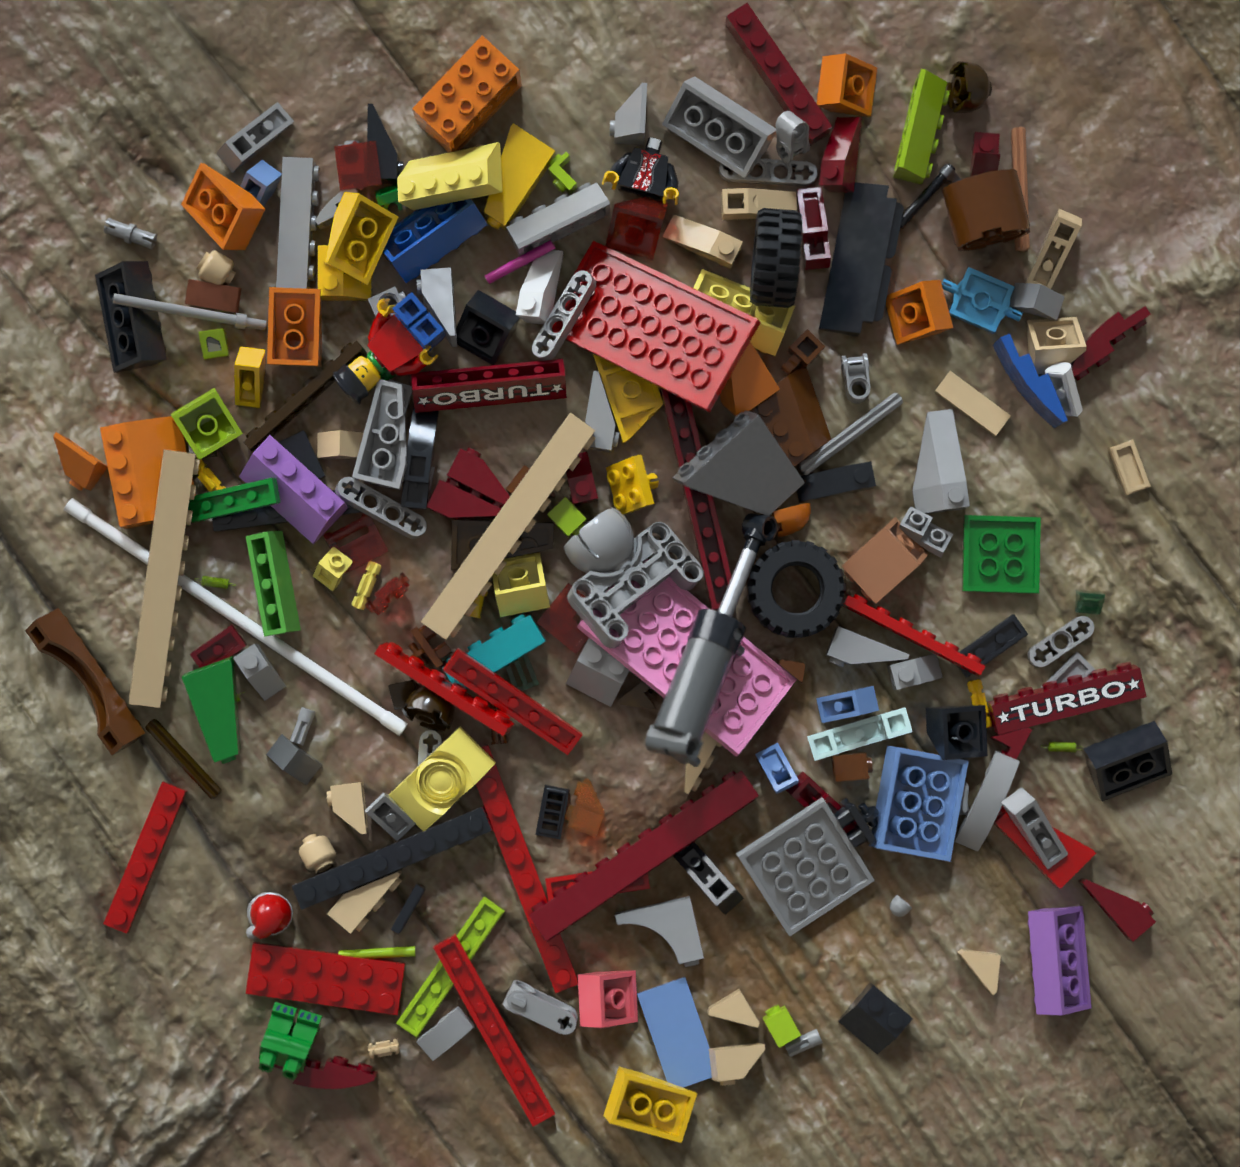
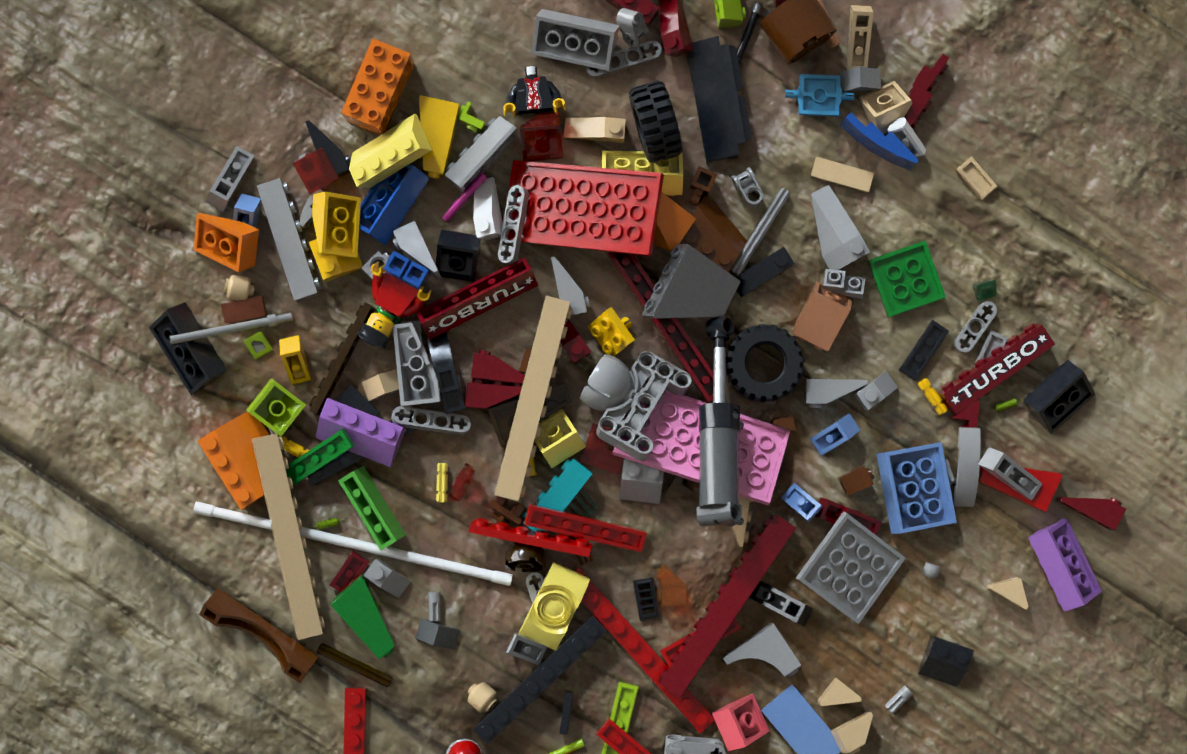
camera: 20 degrees left, 0 degrees up
orange slope [53,432,108,491] -> none
light grey pin [104,218,157,250] -> none
orange slope [267,287,322,367] -> none
light yellow bracket [313,547,353,591] -> none
clear red plate [323,514,389,575] -> none
tan slope [327,782,369,834] -> none
tan slope [327,870,402,934] -> none
green tile [375,183,402,211] -> none
dark brown slope [388,680,416,710] -> none
lime brick [547,497,587,538] -> none
yellow wing [593,354,663,443] -> none
light grey slope [609,83,647,145] -> none
tan slope [721,188,797,220] -> none
lime brick [762,1005,801,1048] -> none
orange brick [771,503,811,538] -> none
dark red slope [797,187,831,270] -> none
light aqua slope [807,707,913,761] -> none
black hips [834,798,879,847] -> none
red plate [843,594,985,677] -> none
orange slope [886,280,953,345] -> none
black slope [926,705,988,760] -> none

